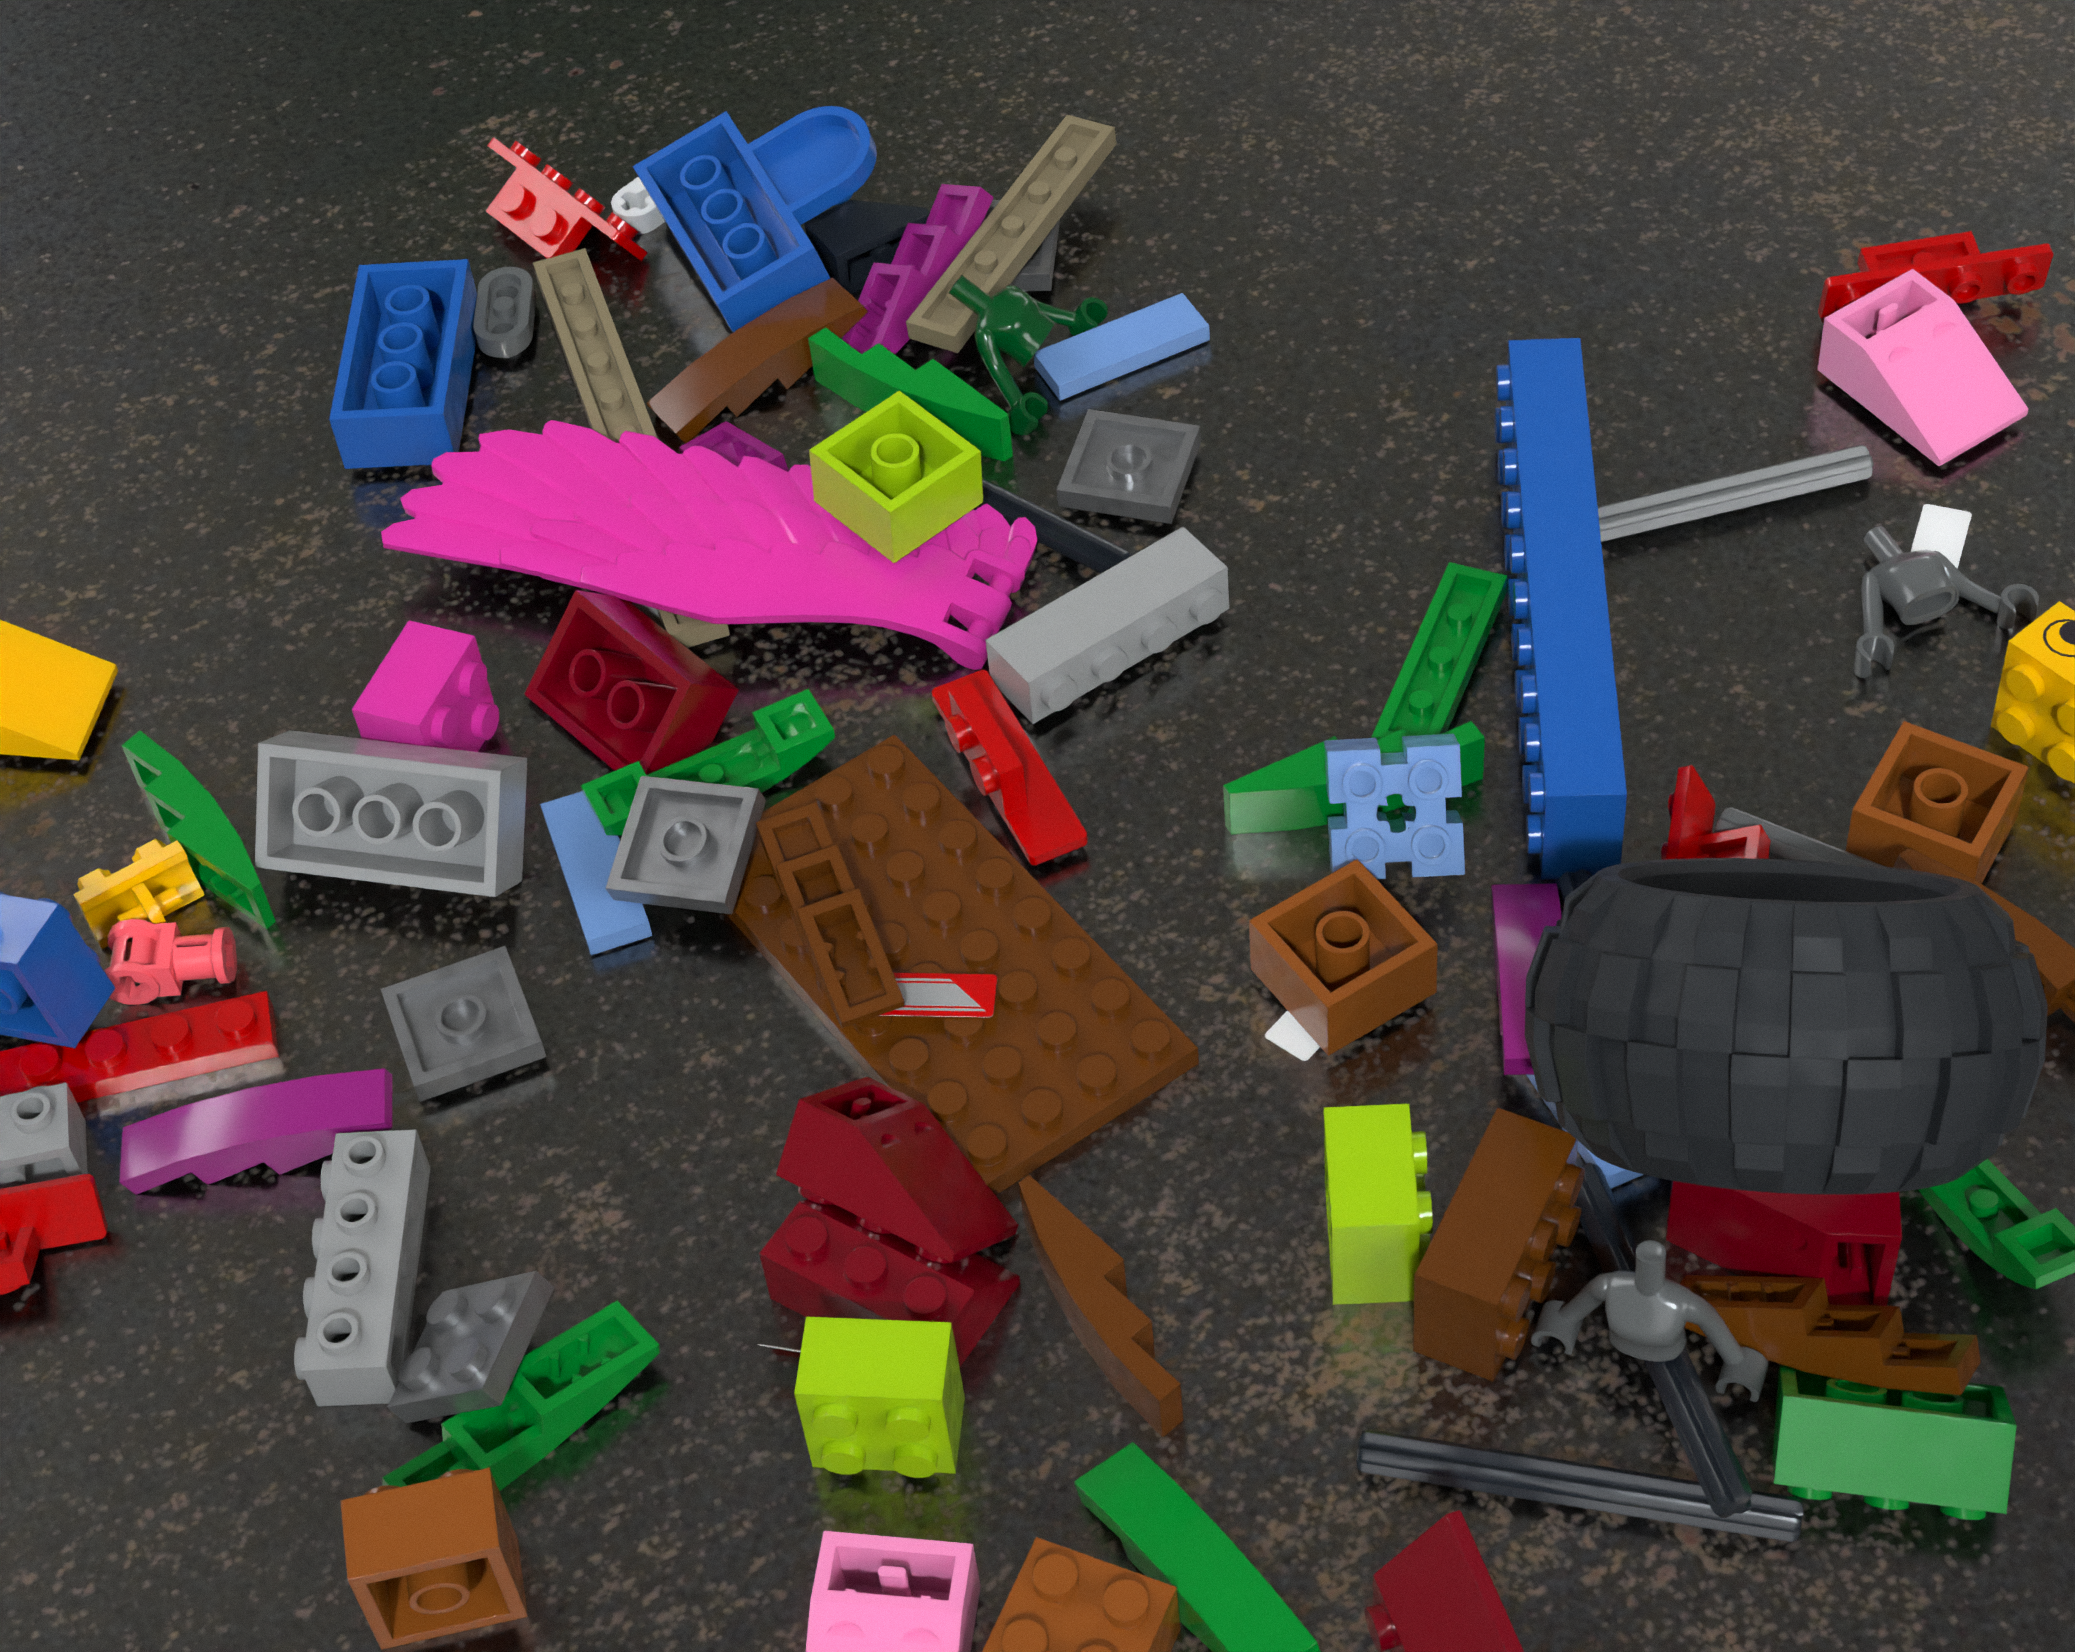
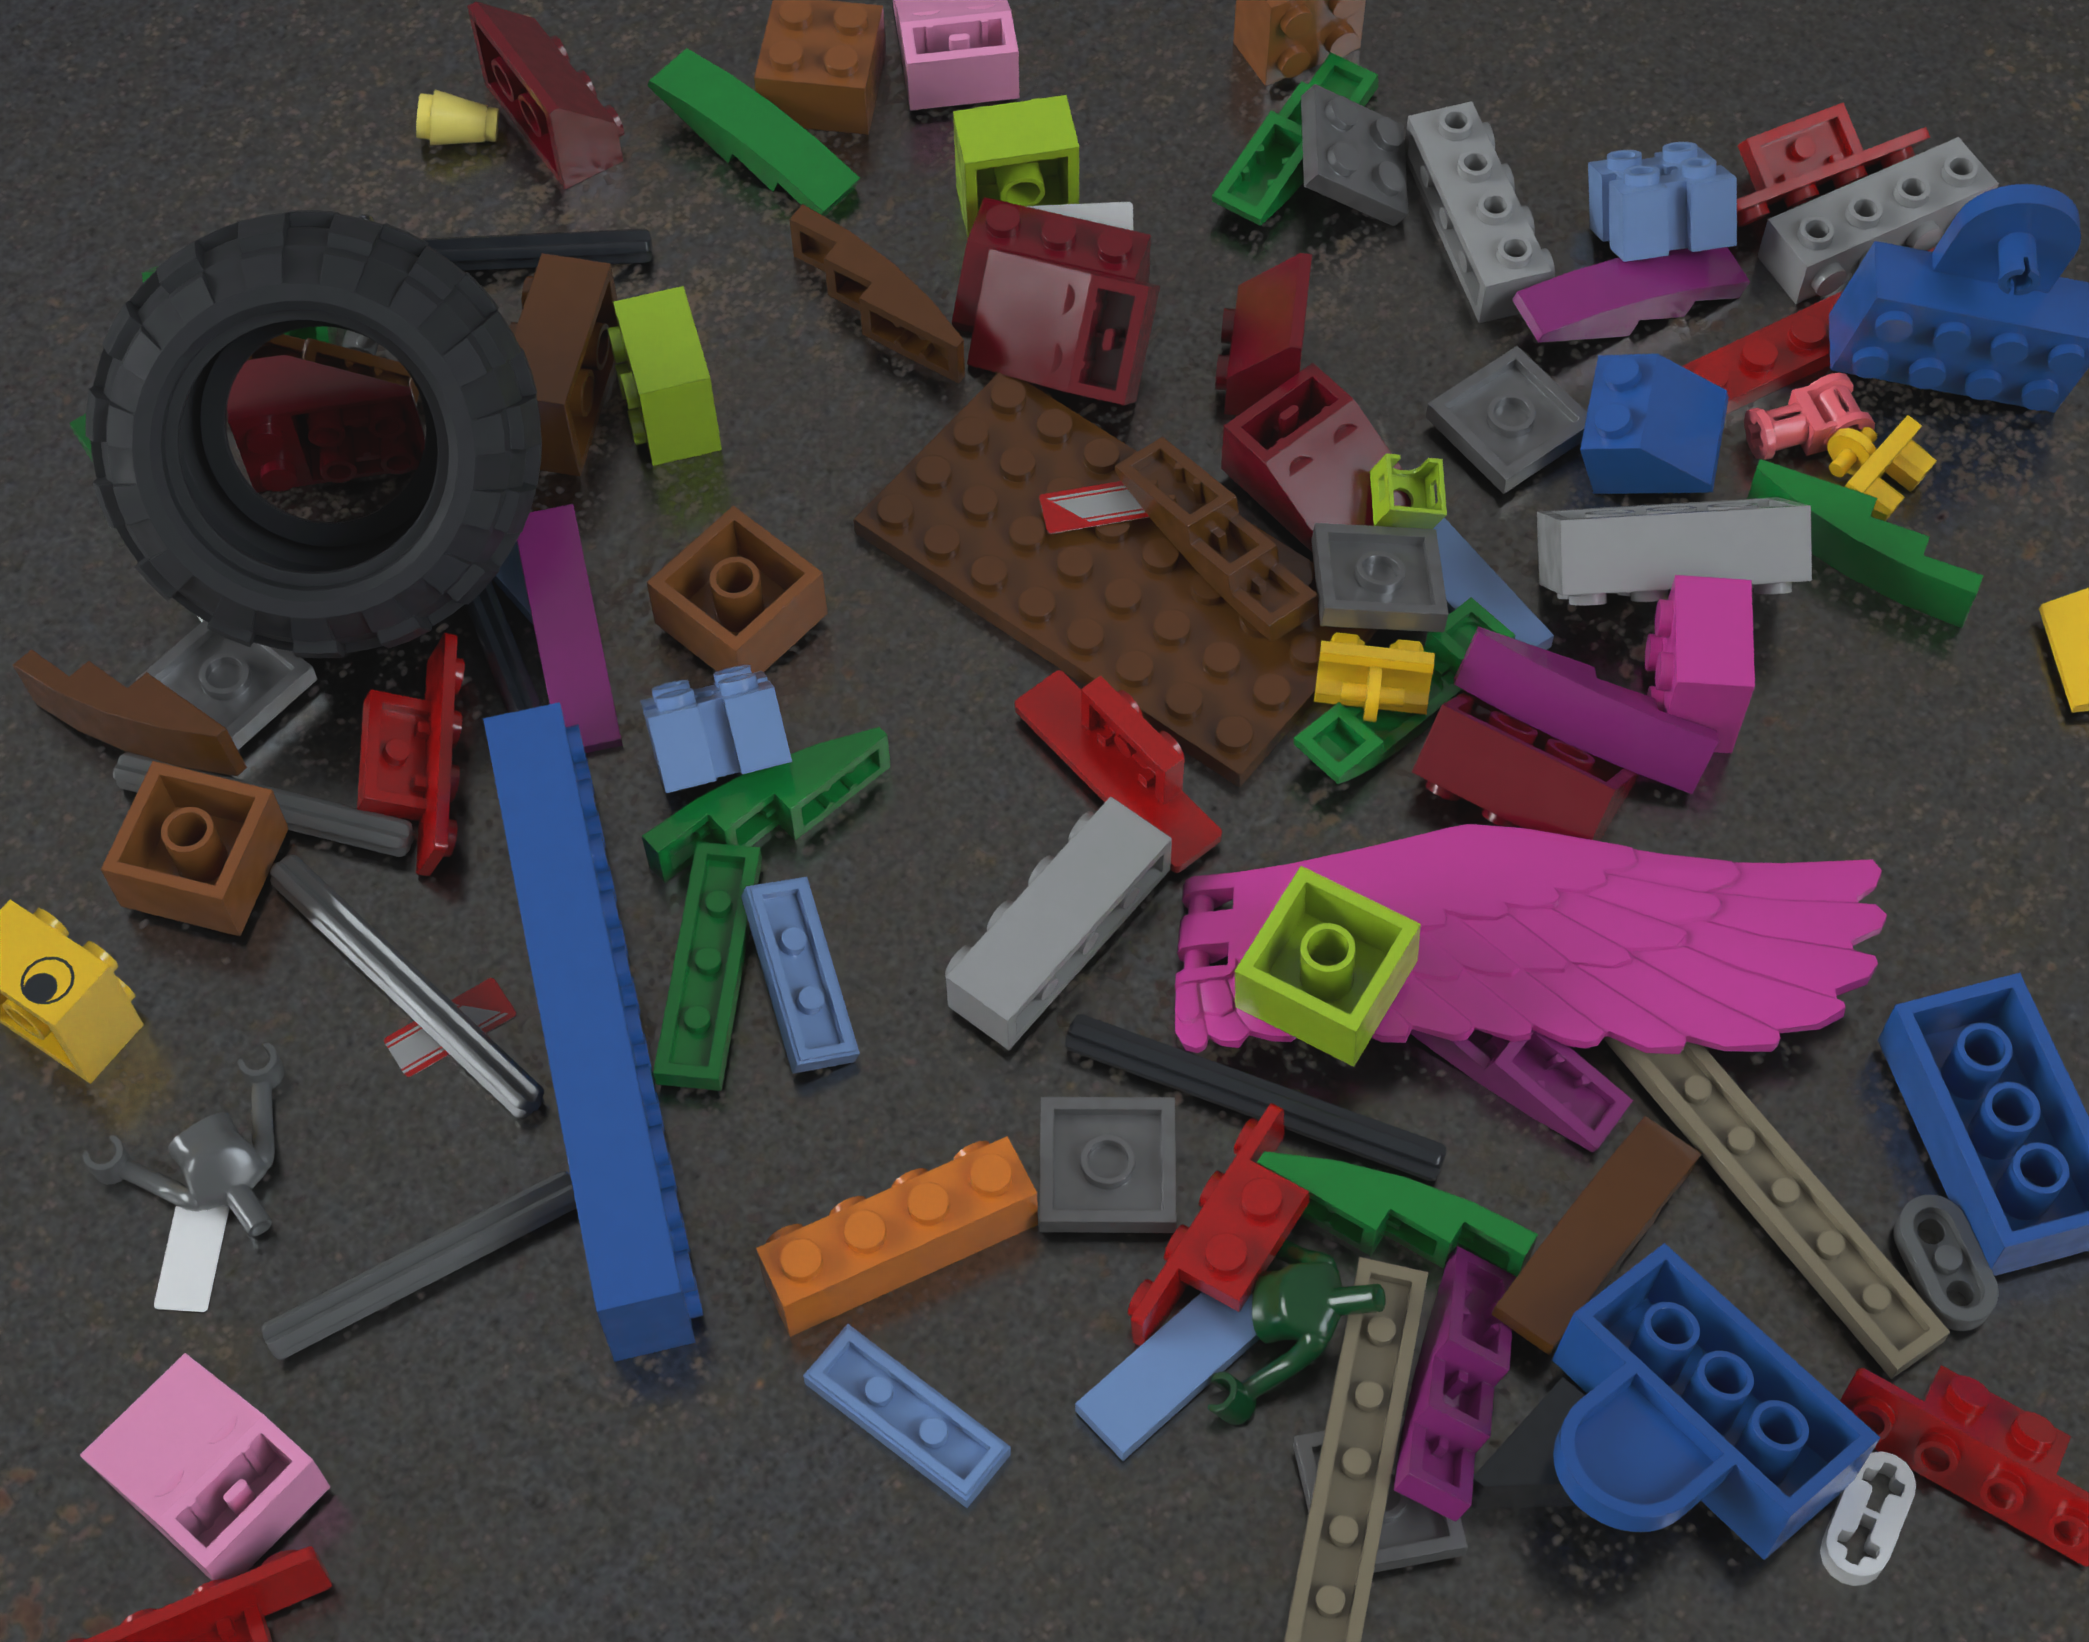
camera: 160 degrees right, 10 degrees up
none -> dark grey axle [270,854,544,1119]
none -> sticker [384,978,517,1077]
none -> medium blue tile [741,877,860,1074]
none -> orange brick [756,1136,1038,1337]
none -> medium blue tile [803,1324,1011,1508]
none -> red bracket [1127,1103,1309,1346]
none -> dark red slope [1215,253,1312,416]
none -> dark red slope [1221,363,1411,553]
none -> yellow hips [1314,632,1435,722]
none -> lime piece [1370,453,1447,529]
none -> magenta slope [1454,626,1719,794]
none -> blue slope [1580,354,1729,494]
none -> medium blue brick [1588,142,1737,262]

